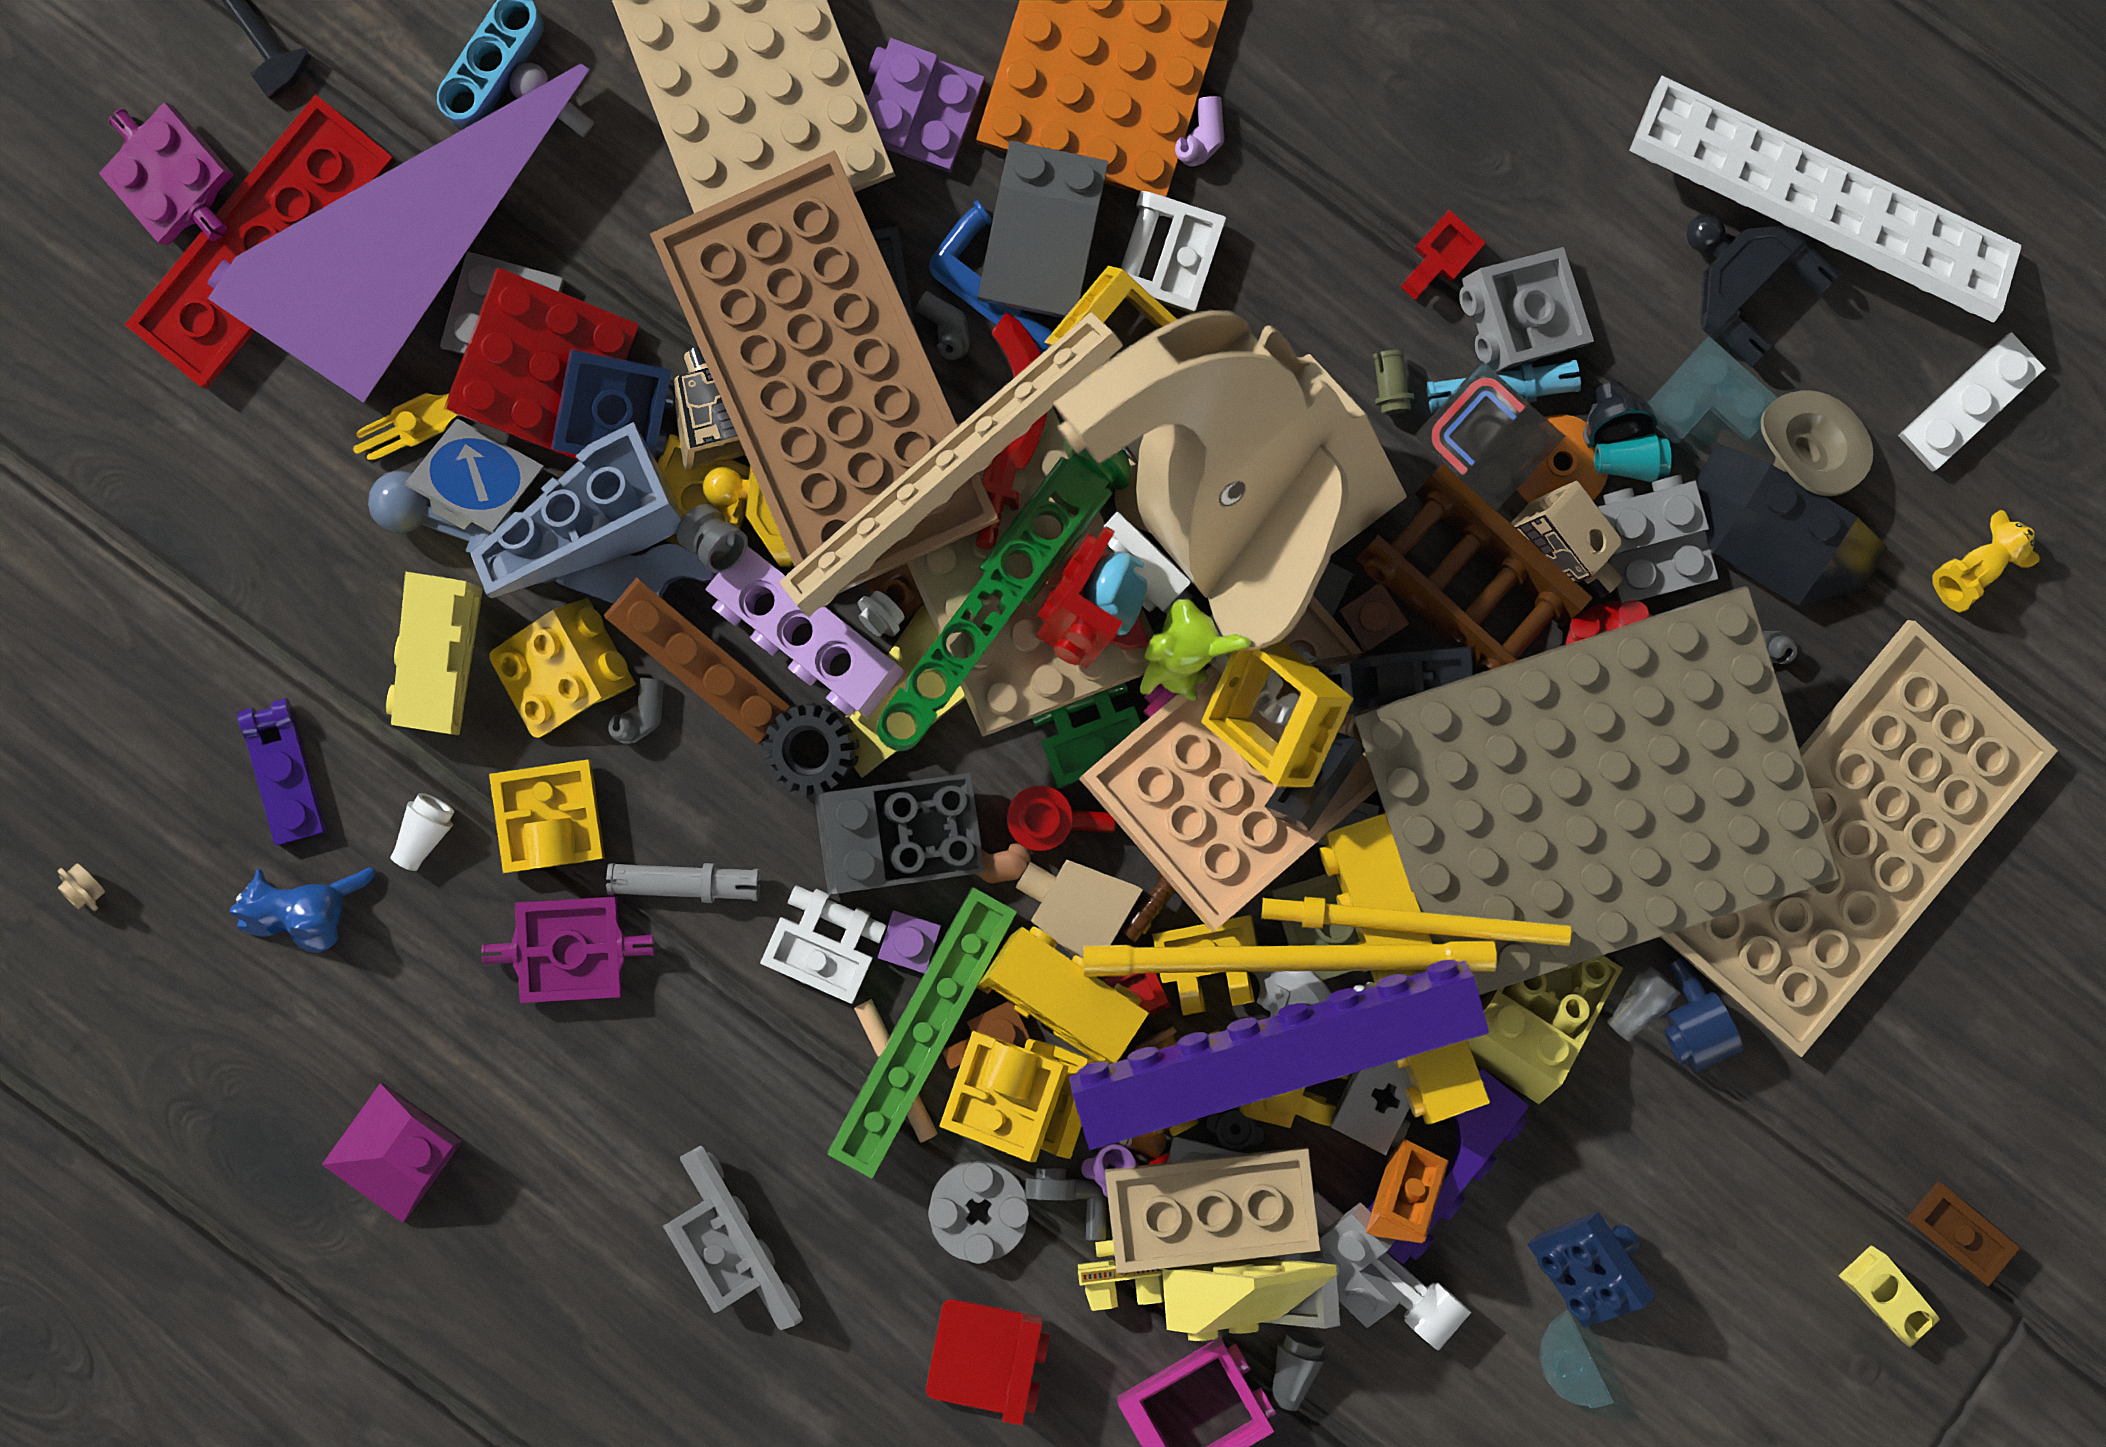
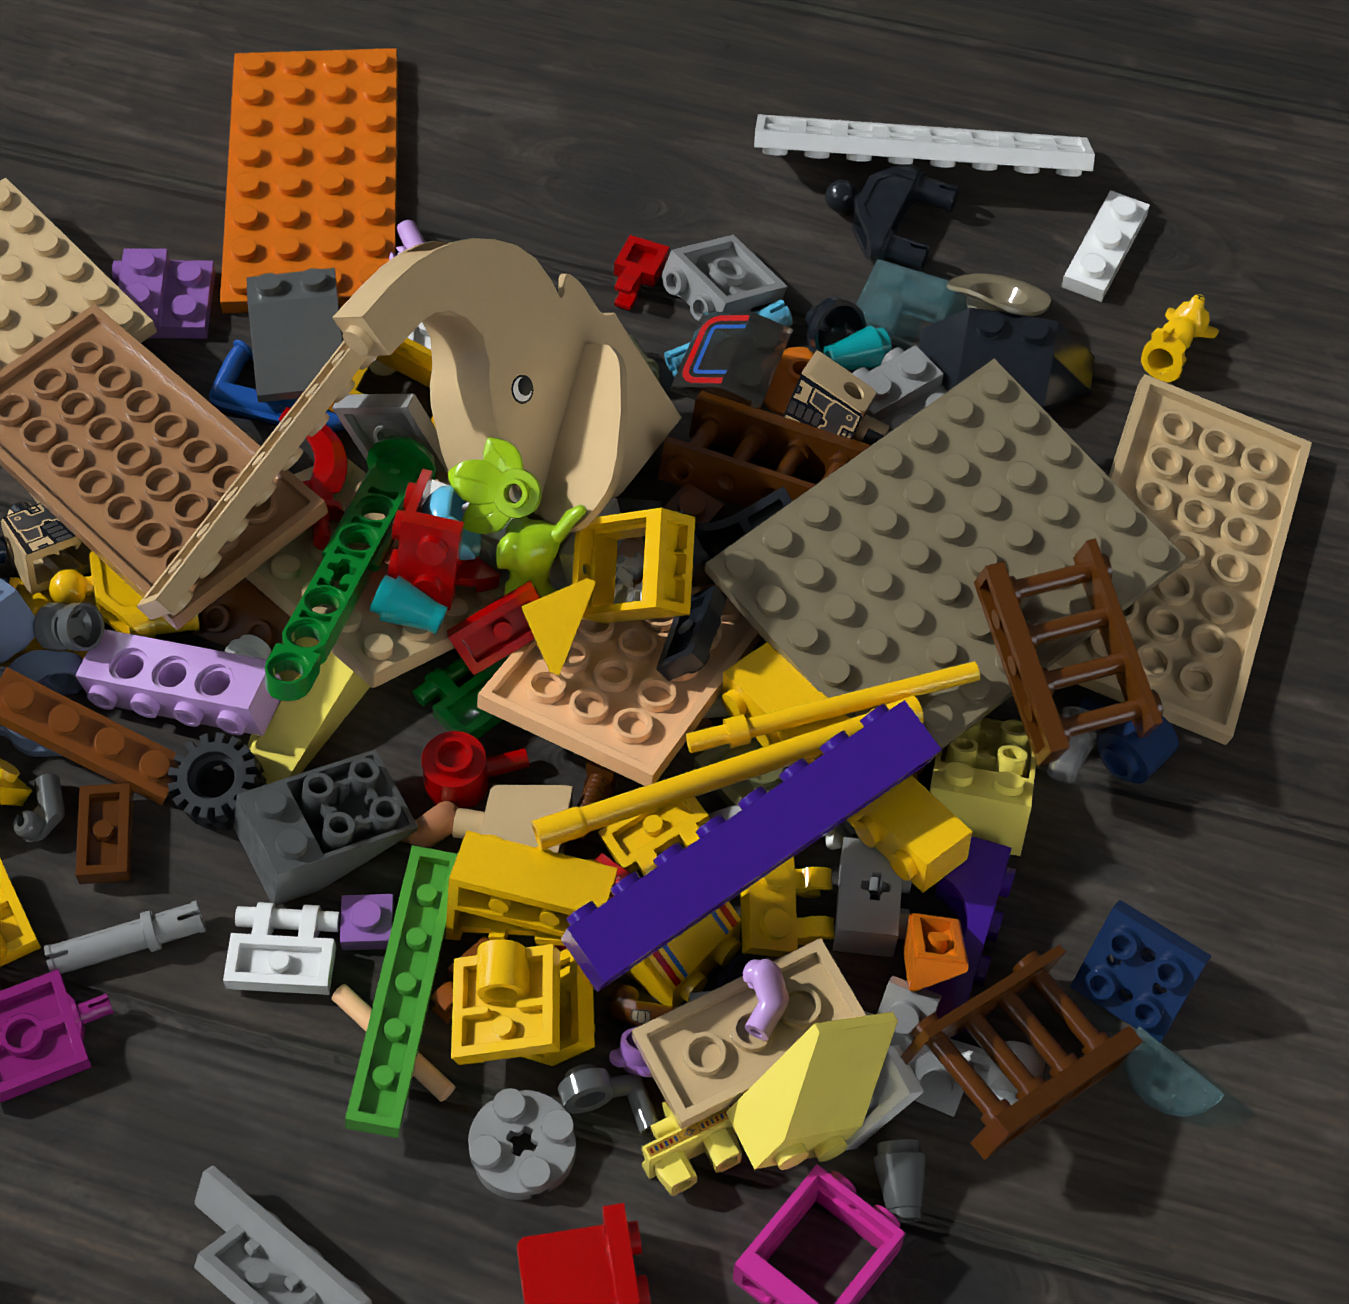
camera: 20 degrees left, 30 degrees down
none -> reddish brown plate [75,782,134,884]
none -> teal cone [370,575,448,634]
none -> red plate [447,580,542,675]
none -> lime plate [448,437,542,534]
none -> yellow slope [521,578,596,676]
none -> lavender arm [743,958,789,1041]
none -> reddish brown fence [900,944,1143,1160]
none -> reddish brown fence [974,538,1163,766]

